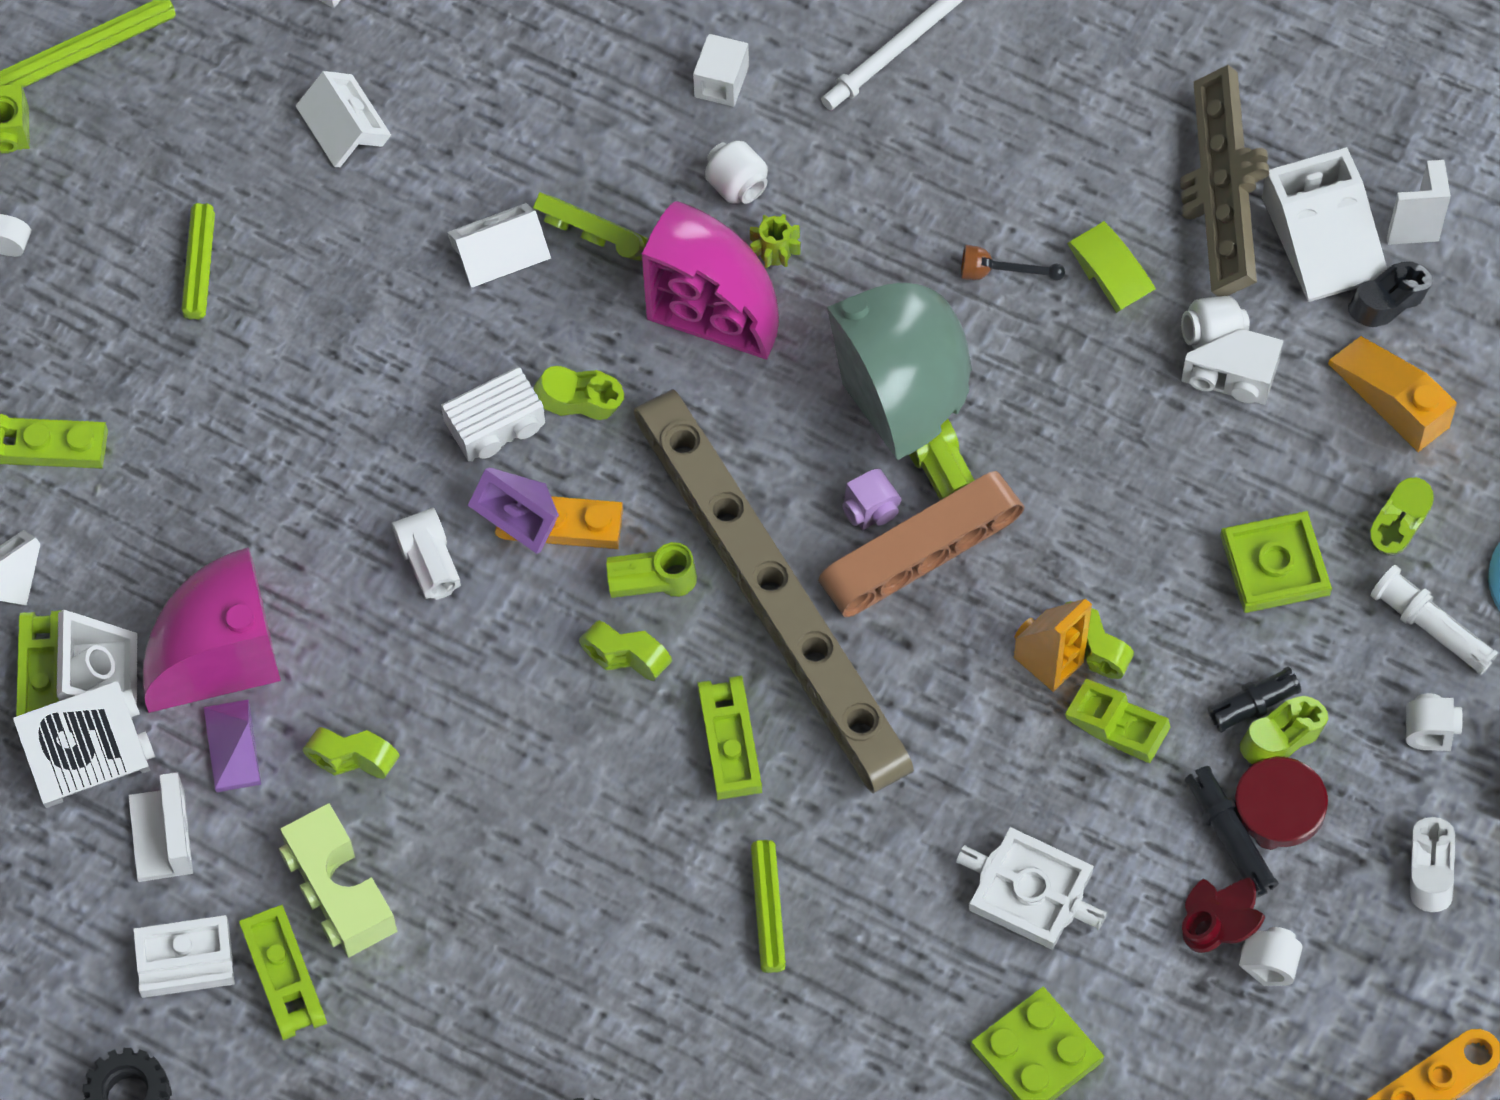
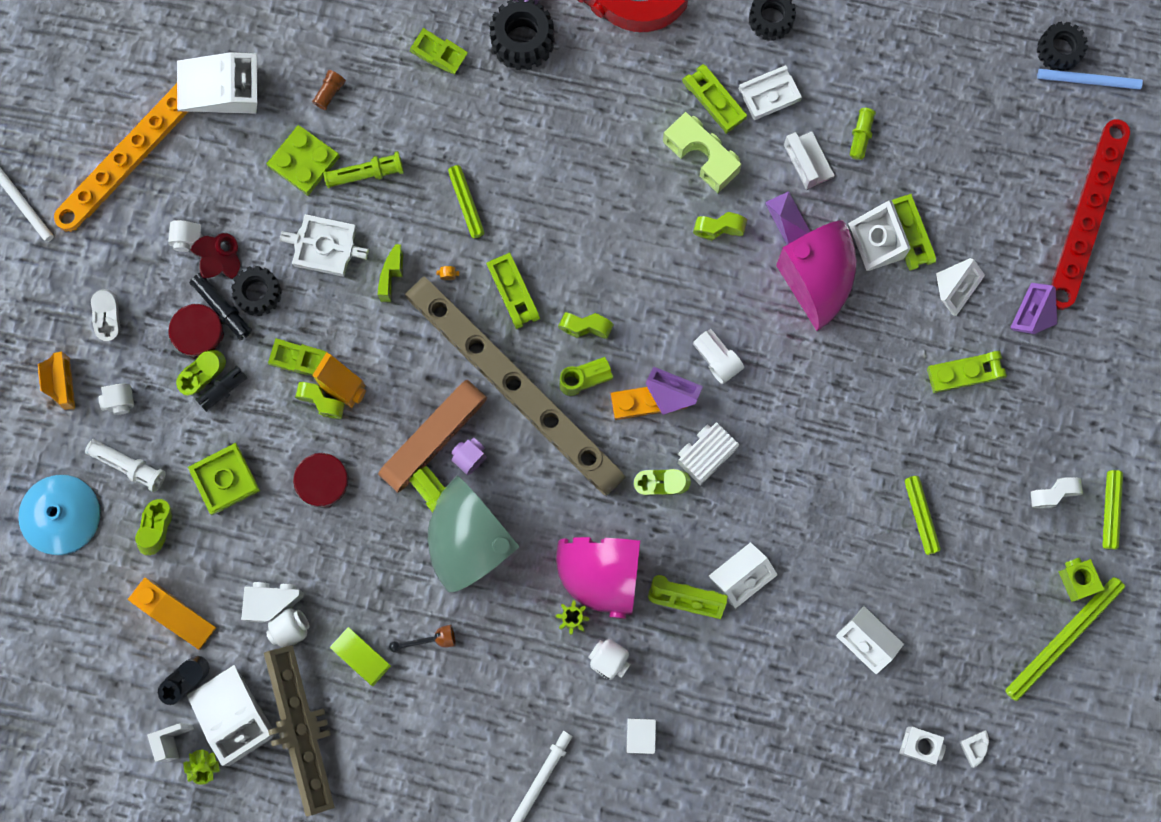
camera: 165 degrees right, 15 degrees up
white panel [13,681,155,808] -> none
none -> lime gear [183,749,220,785]
none -> black tyre [231,266,282,316]
none -> dark red tile [293,453,349,508]
none -> lime pin [323,151,404,188]
none -> lime slope [377,244,404,302]
none -> light orange piece [436,266,459,280]
none -> lime axle [849,108,876,160]

